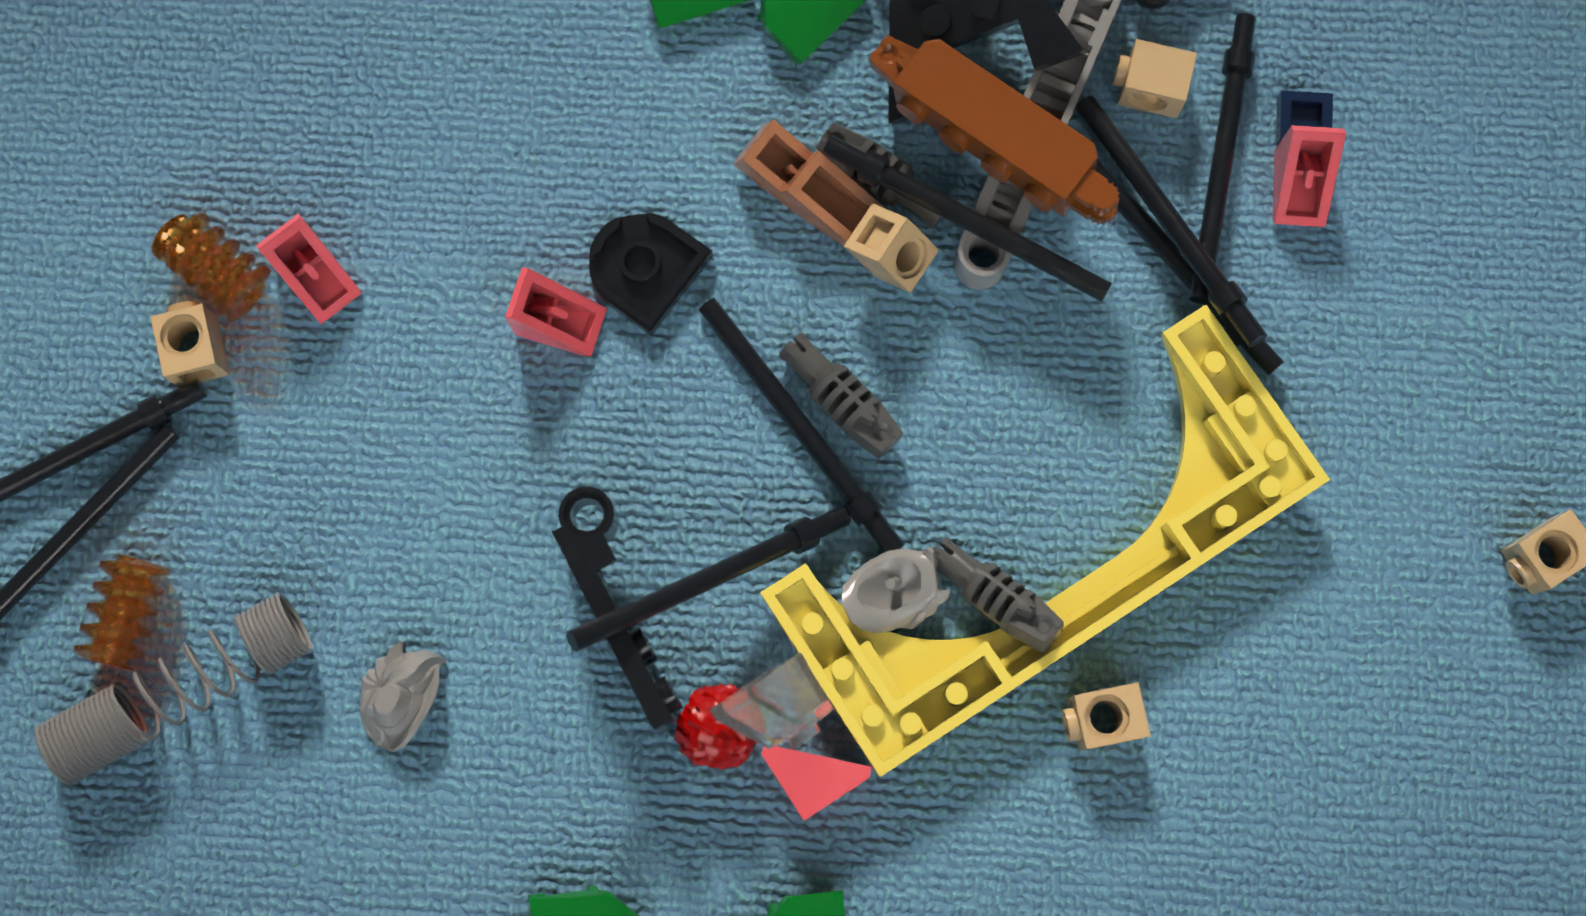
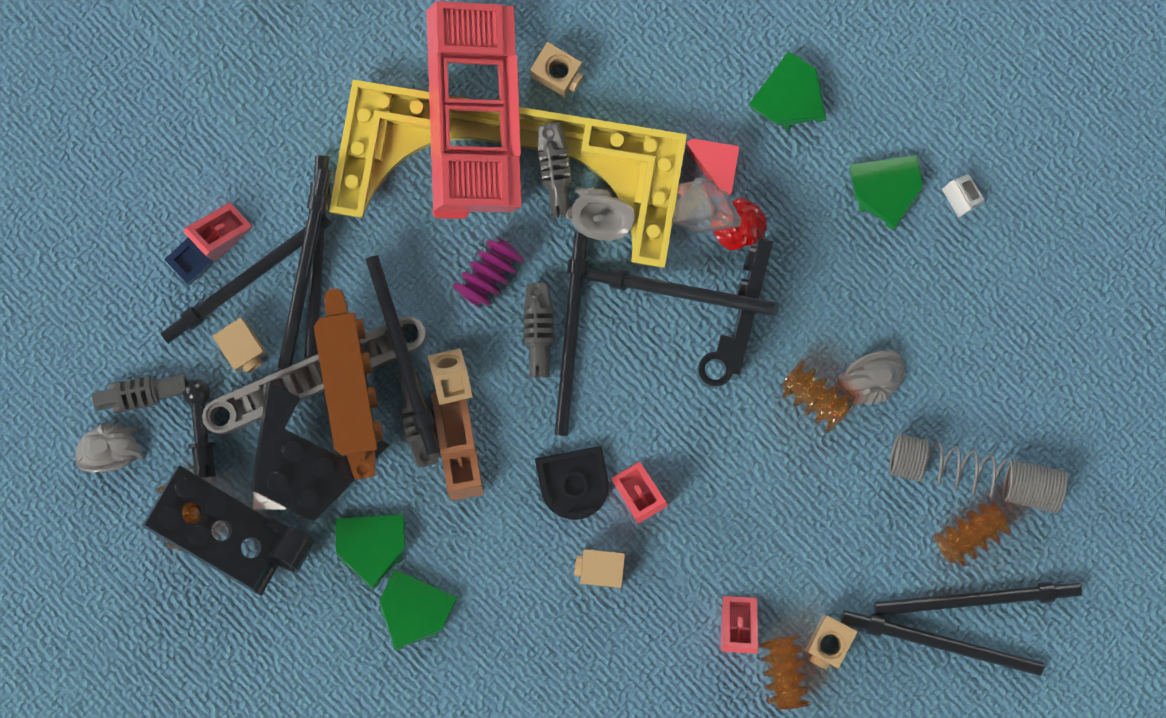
camera: 135 degrees left, 5 degrees up
none -> coral piece [426,1,521,219]
none -> magenta piece [452,236,525,310]
none -> tan brick [574,549,625,588]
none -> clear orange piece [778,359,853,433]

